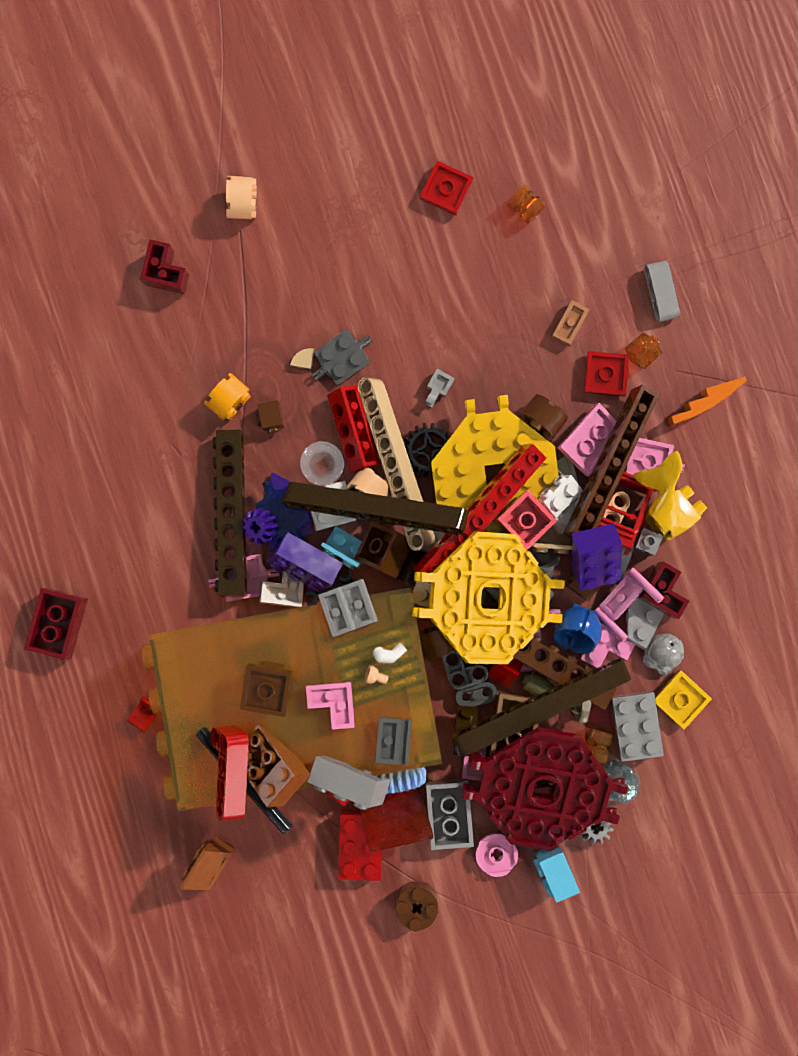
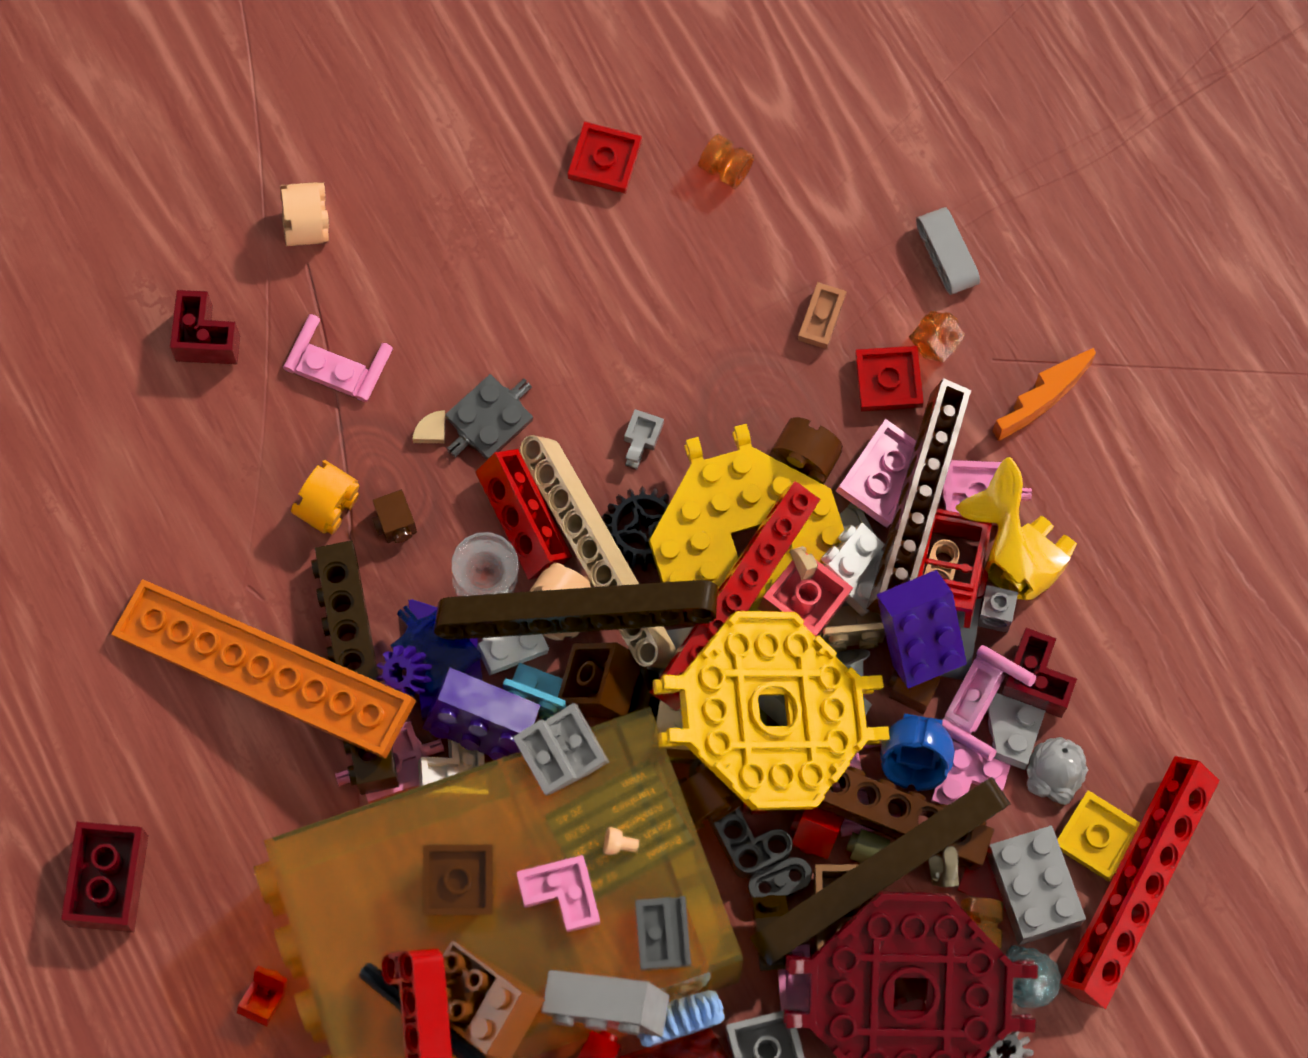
camera: 15 degrees left, 15 degrees down
white arm [373,643,407,663] -> none
none -> orange plate [111,579,416,759]
none -> bright pink plate [283,314,393,402]
none -> tan tile [790,546,818,580]
none -> red brick [1059,756,1220,1009]

